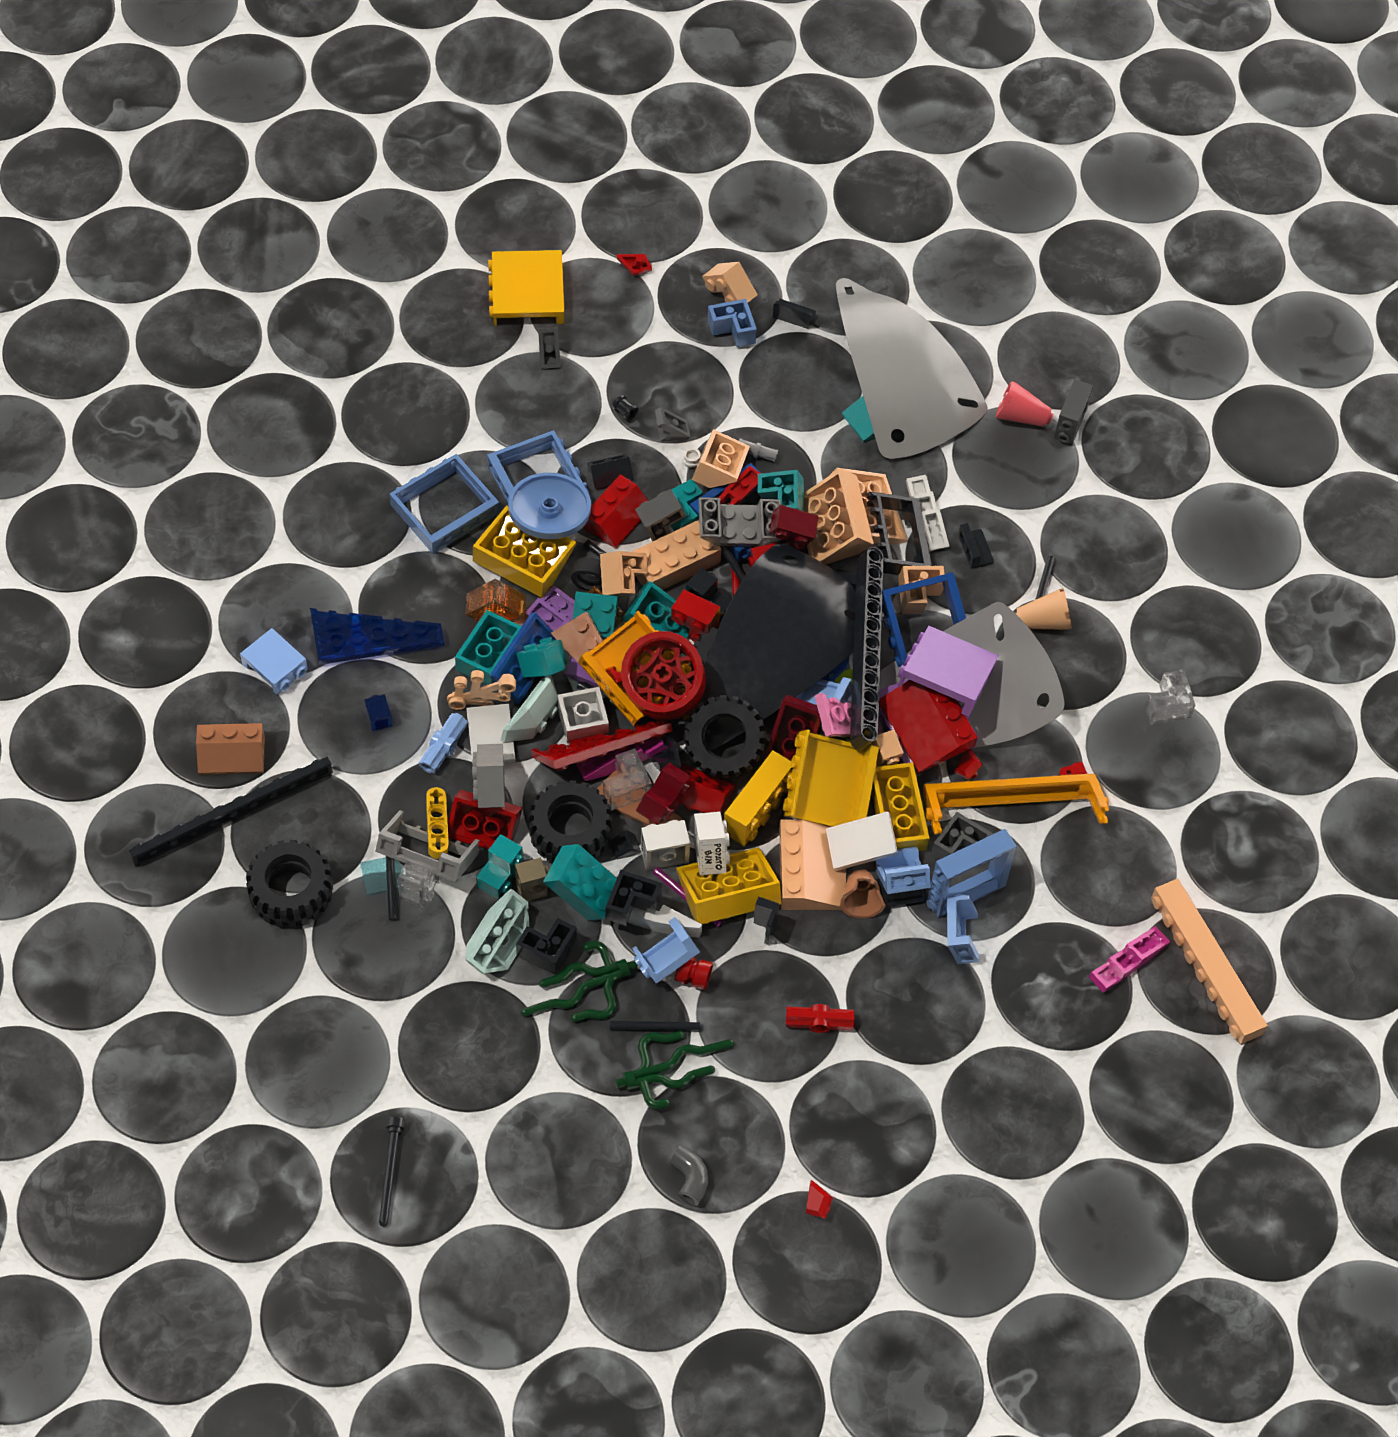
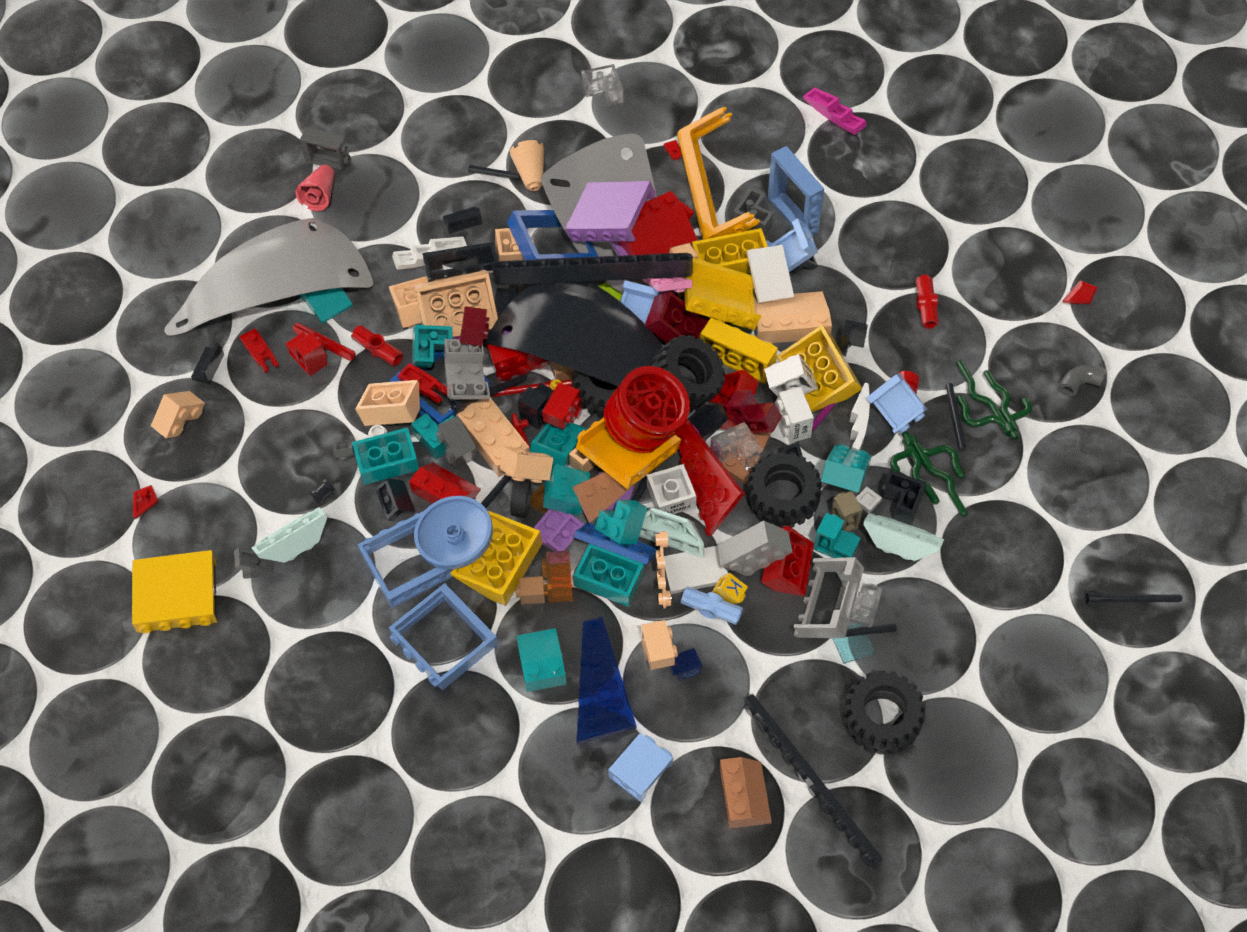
camera: 90 degrees left, 0 degrees up
yellow beam [426,787,448,859] -> none
red tile [605,666,622,687] -> none
black brick [605,870,663,926] -> none
medium blue brick [708,299,757,347] -> none
light grey pin [739,438,778,463] -> none
nougat helmet [840,869,885,919] -> none
light blue panel [947,894,979,964] -> none
light nougat brick [1151,878,1268,1045] -> none
none -> red hinge [239,328,279,373]
none -> light aqua wedge [252,507,328,563]
none -> red brick [285,331,328,377]
none -> red axle [292,322,356,361]
none -> red piece [351,325,403,367]
none -> teal brick [352,427,419,485]
none -> red piece [511,413,530,448]
none -> medium nougat brick [516,576,545,605]
none -> teal slope [516,628,567,692]
none -> light nougat brick [641,620,678,670]
none -> yellow brick [712,573,748,604]
none -> white plate [856,487,882,513]

